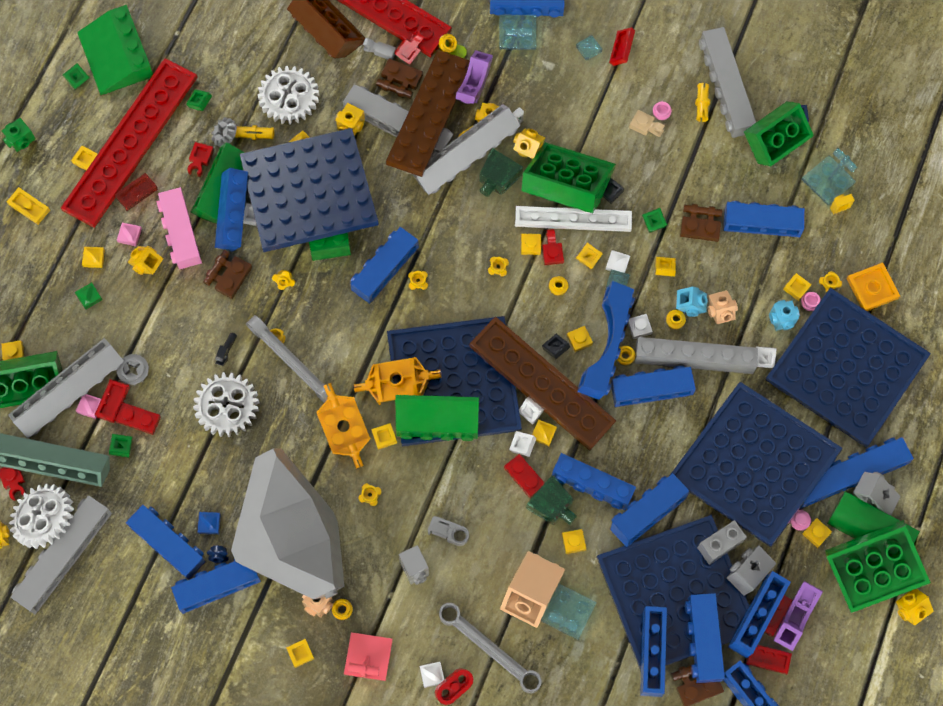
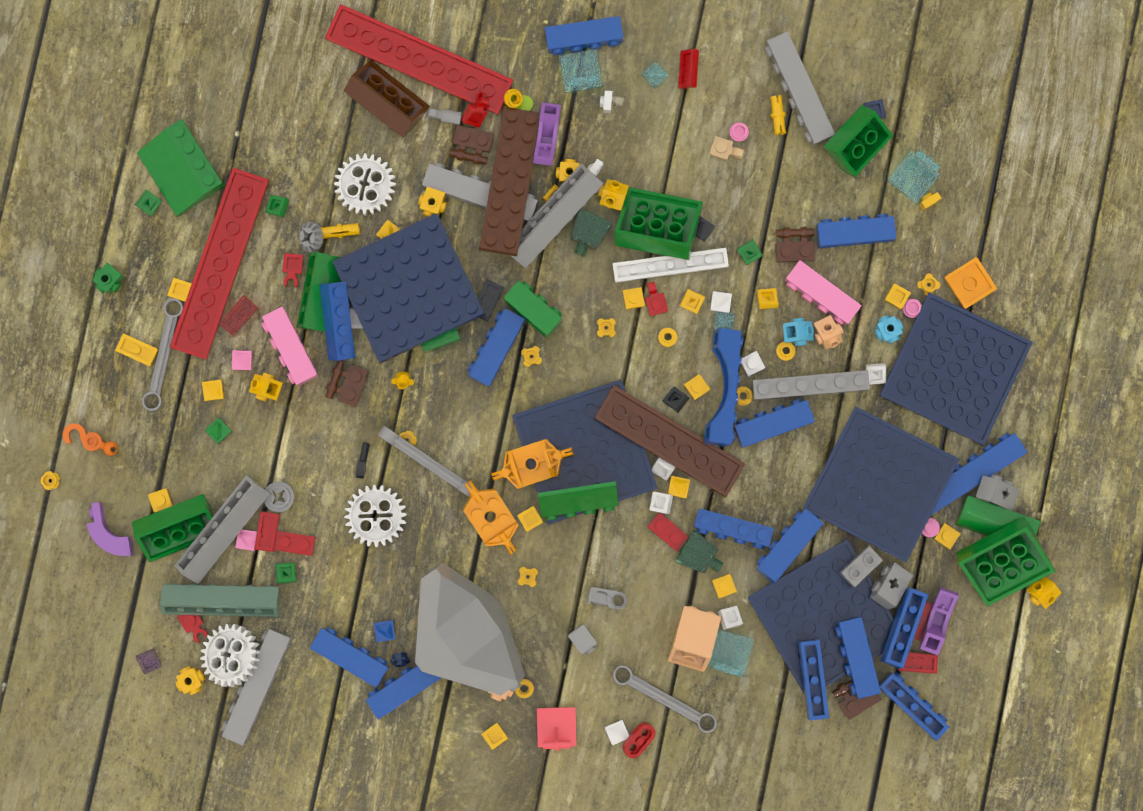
camera: 10 degrees left, 15 degrees up
none -> light grey piece [142,298,184,411]
none -> black plate [477,279,504,322]
none -> green brick [503,280,562,339]
none -> white plate [600,91,613,114]
none -> white plate [717,606,743,630]
none -> bright pink brick [784,260,862,326]

